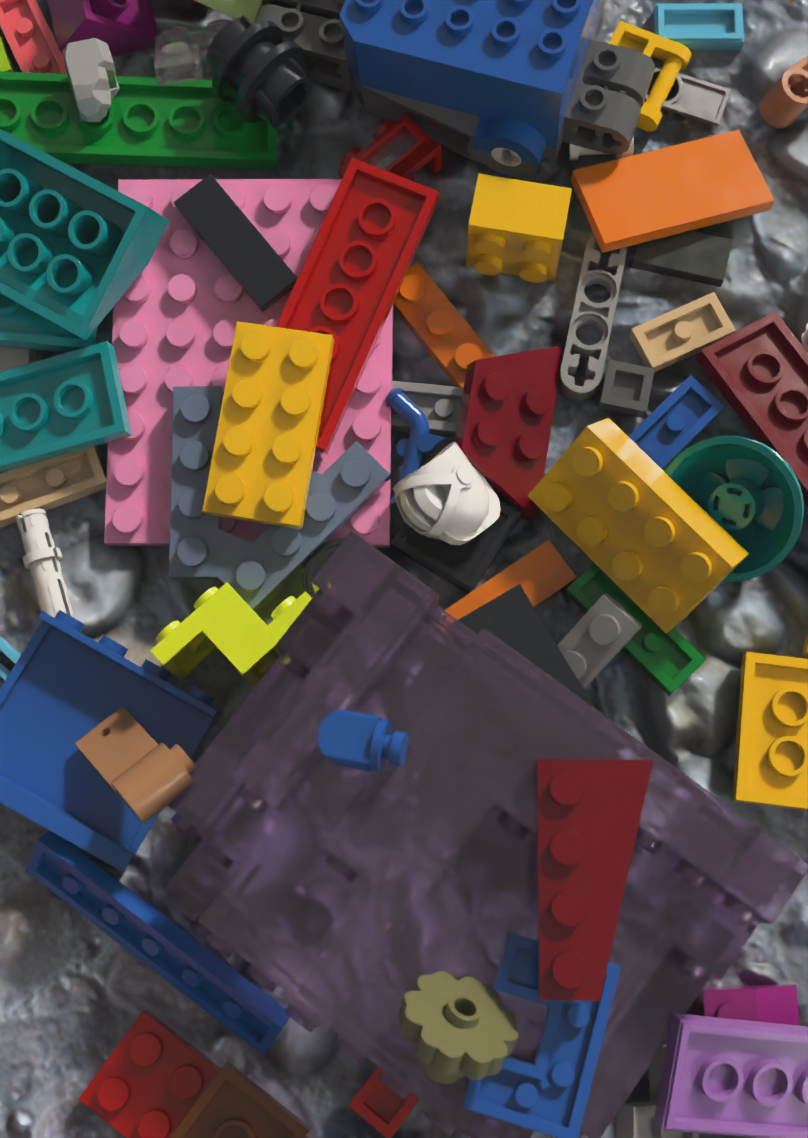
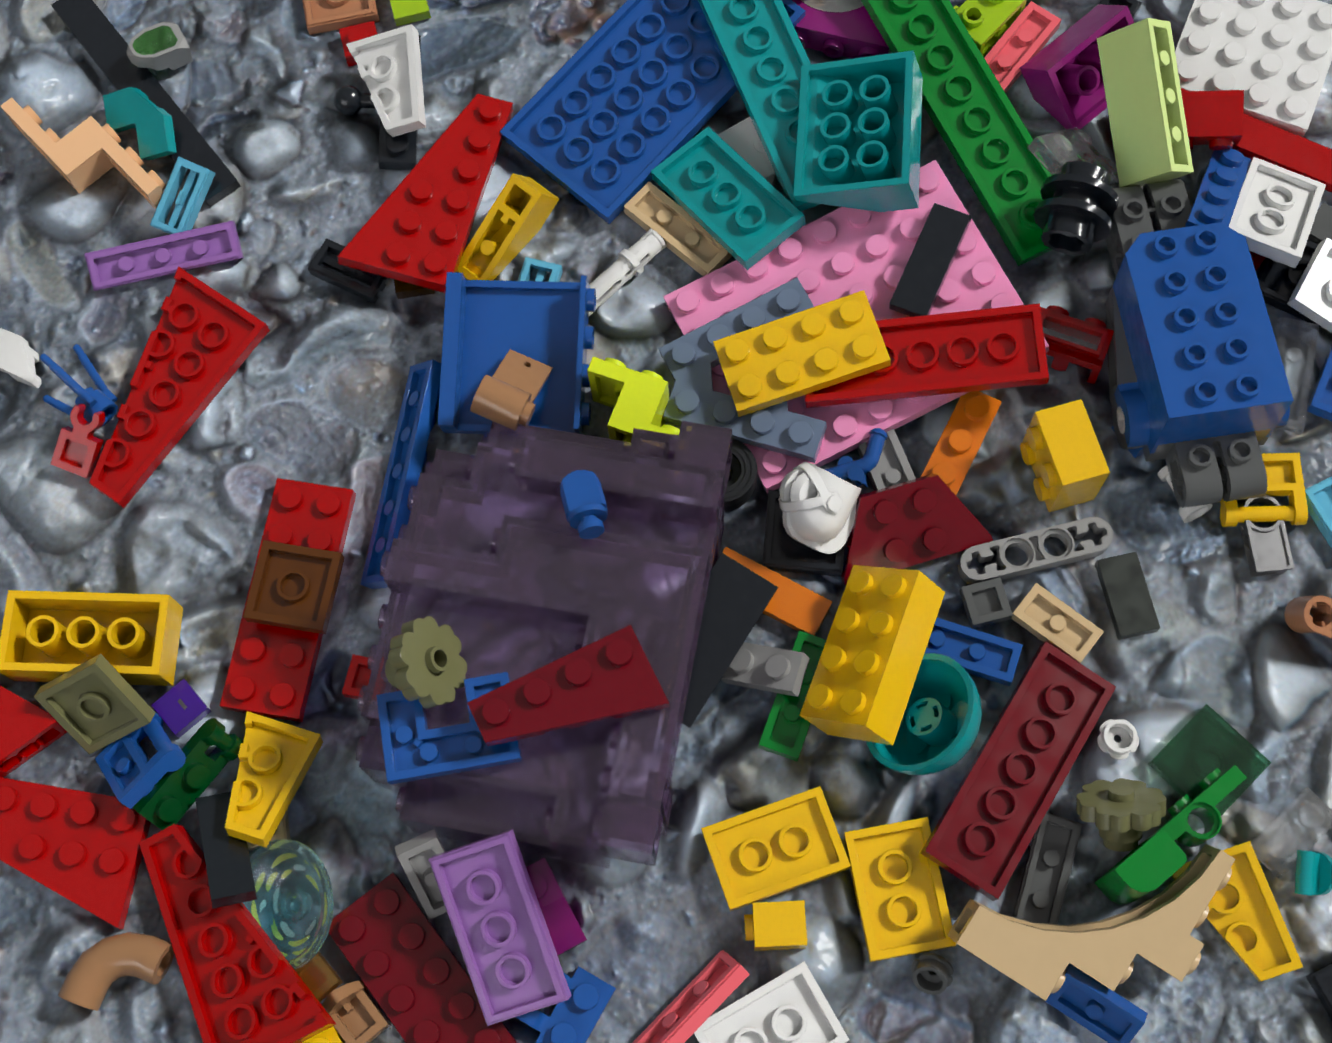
camera: 65 degrees right, 5 degrees down
light grey rock [62,38,120,122] -> none
orange tile [570,130,774,253] -> none

